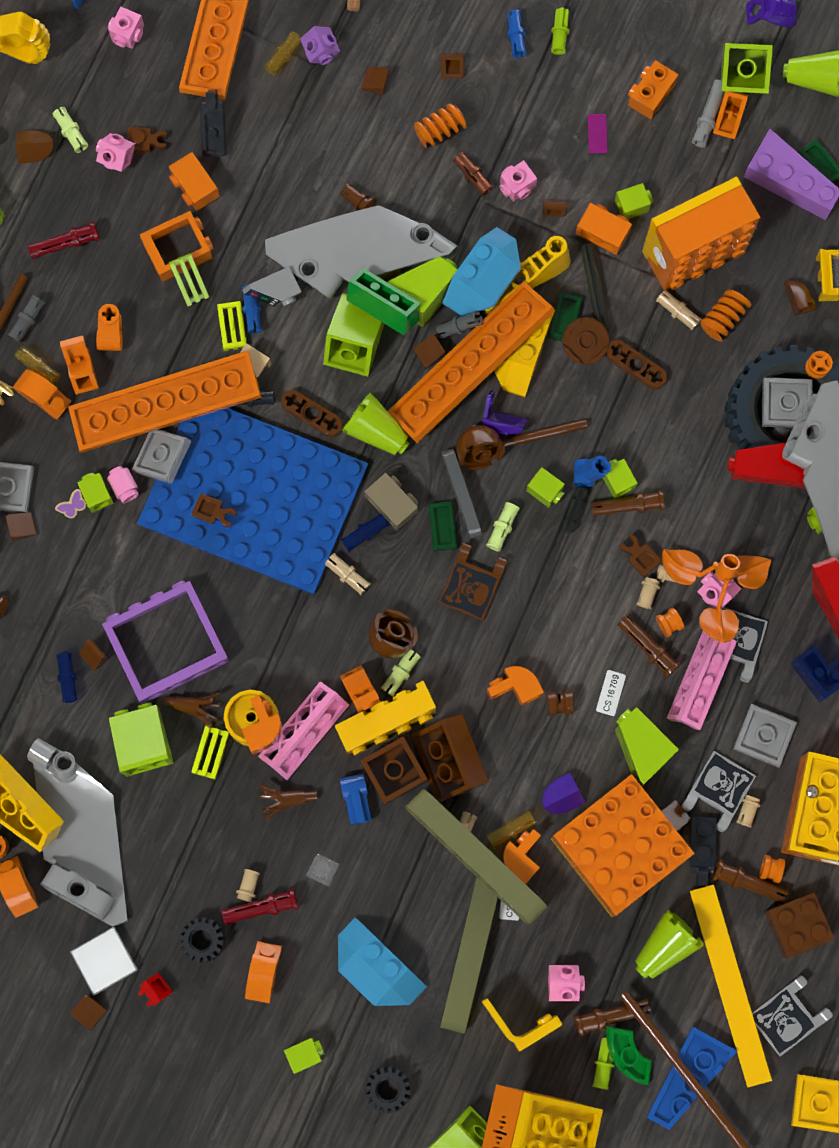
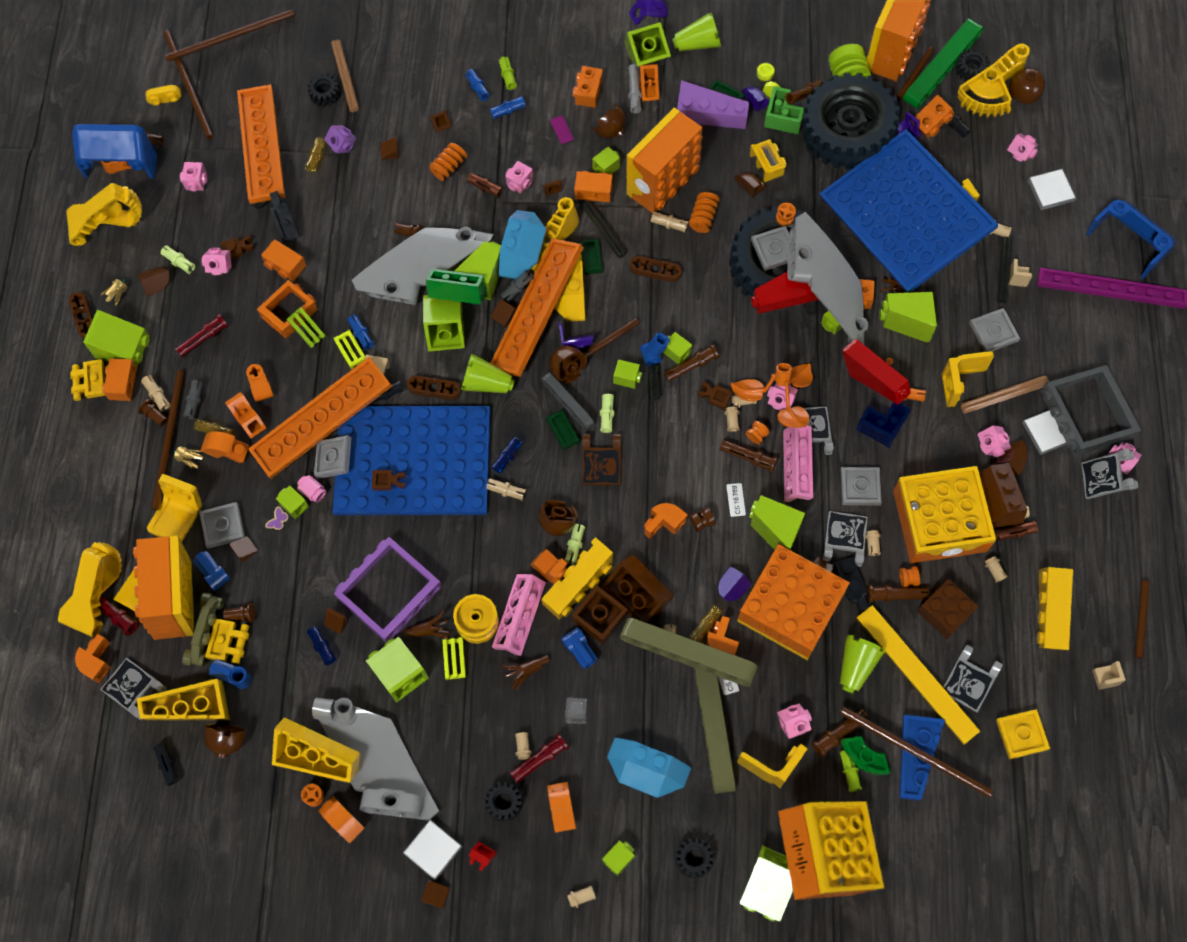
camera: 20 degrees left, 10 degrees down
orange brick [241,695,282,755] -> none
light grey slope [242,267,301,307] -> none
dark tan brick [364,473,418,531] -> none
reddish brown tile [562,317,609,364] -> none
none -> blue pin [489,96,526,119]
none -> tan pin [567,885,596,908]
none -> reddish brown cylinder [592,104,626,139]

